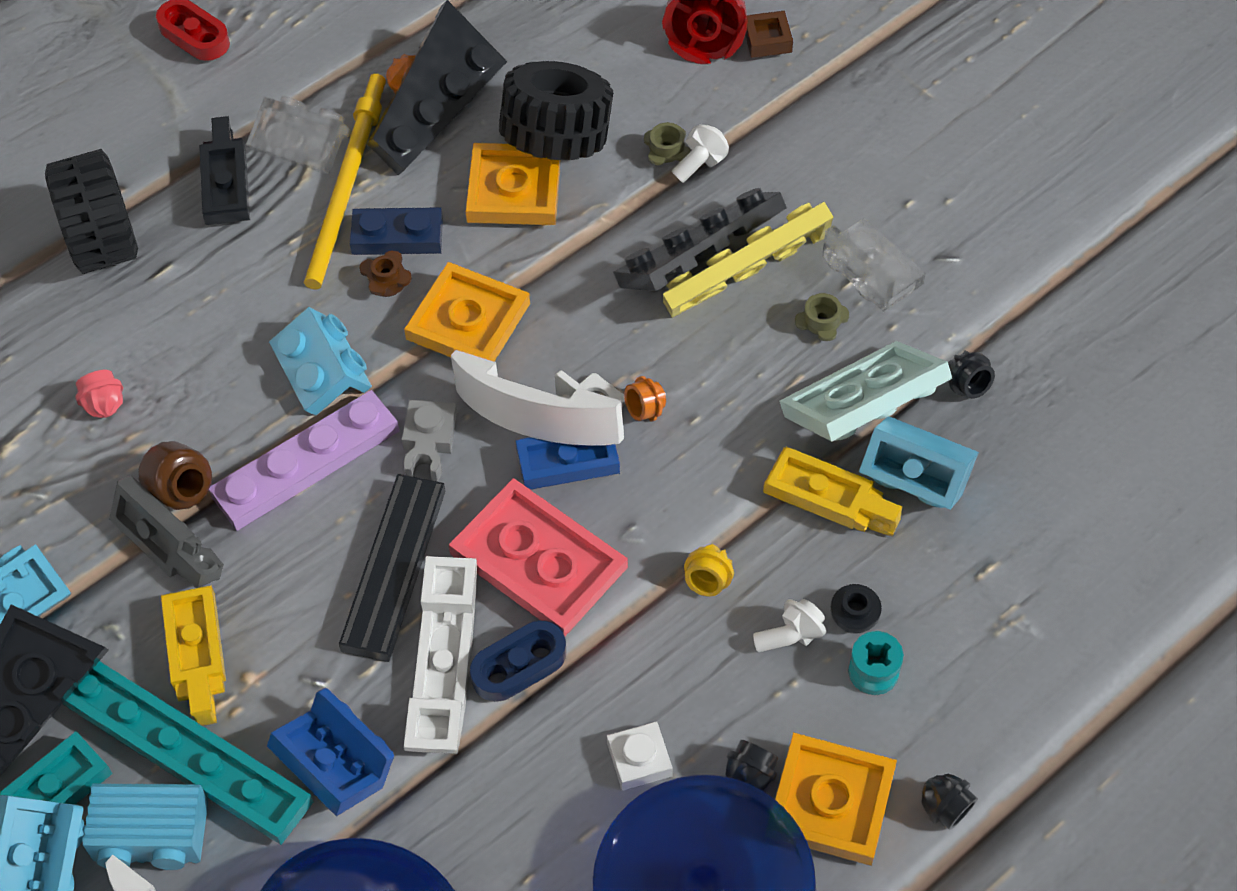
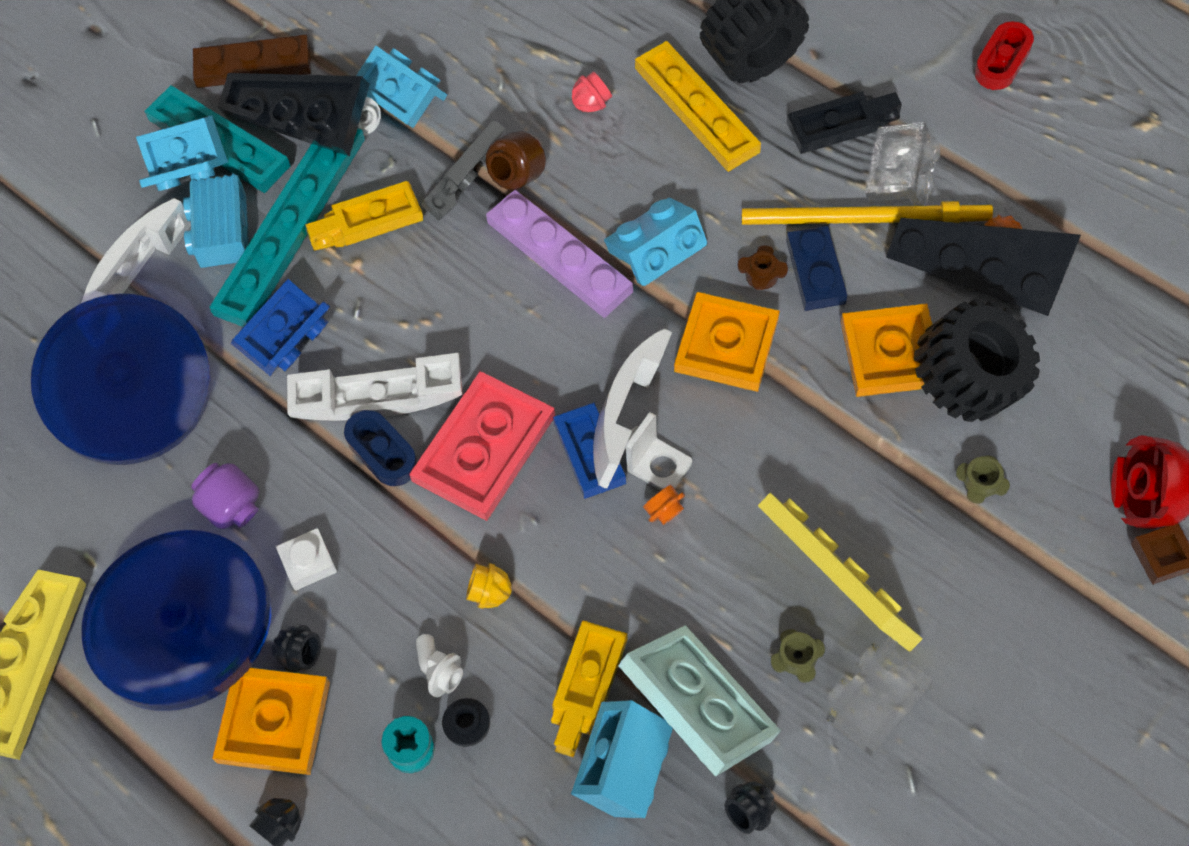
camera: 85 degrees right, 5 degrees up
black tile [339,474,446,662] -> none
light grey plate [402,400,458,481] -> none
black wing [613,188,787,292] -> none
white plate [671,124,729,183] -> none
none -> medium lavender head [191,463,260,529]
none -> yellow plate [635,41,761,172]

